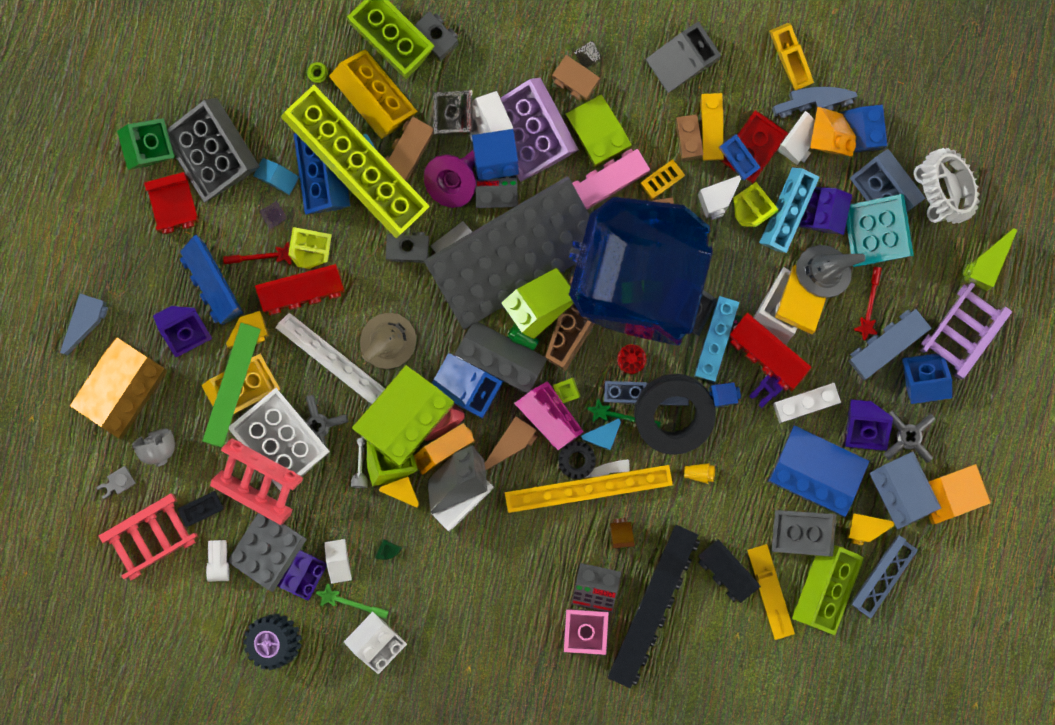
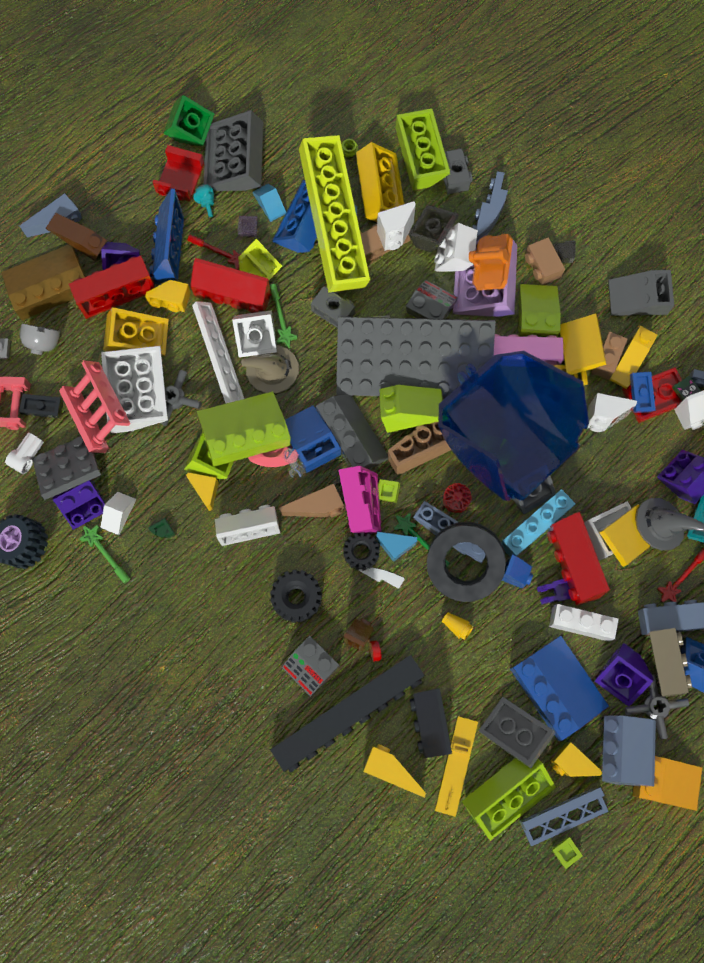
camera: 30 degrees right, 10 degrees down
bright green tile [202,323,261,448] -> none
white slope [344,612,407,674] -> none
hinge [351,438,368,488] -> none
light orange slope [414,423,475,475] -> none
magenta piece [424,150,476,208] -> none
dark grey slope [428,446,488,514] -> none
blue slope [472,129,519,181] -> none
yellow plate [505,465,673,513] -> none
green cone [507,324,539,350] -> none
bright pink brick [564,609,609,655] -> none
neon yellow slope [733,182,779,227] -> none
medium azure brick [759,168,819,253] -> none
none -> reddish brown slope [45,213,107,261]
none -> red slope [69,256,155,319]
none -> teal piece [193,184,214,217]
none -> white slope [232,310,277,357]
none -> bright green piece [270,284,297,348]
none -> black tyre [270,569,322,623]
none -> clear arm [282,448,305,478]
none -> yellow slope [363,744,426,798]
none -> red tile [369,640,382,662]
none -> white slope [377,201,416,251]
none -> orange shield [469,234,513,290]
none -> sand blue slope [473,171,508,241]
none -> lime plate [551,837,583,869]
none -> yellow tile [560,313,607,375]
none -> dark tan slope [650,628,692,697]
none -> tile [672,376,701,401]

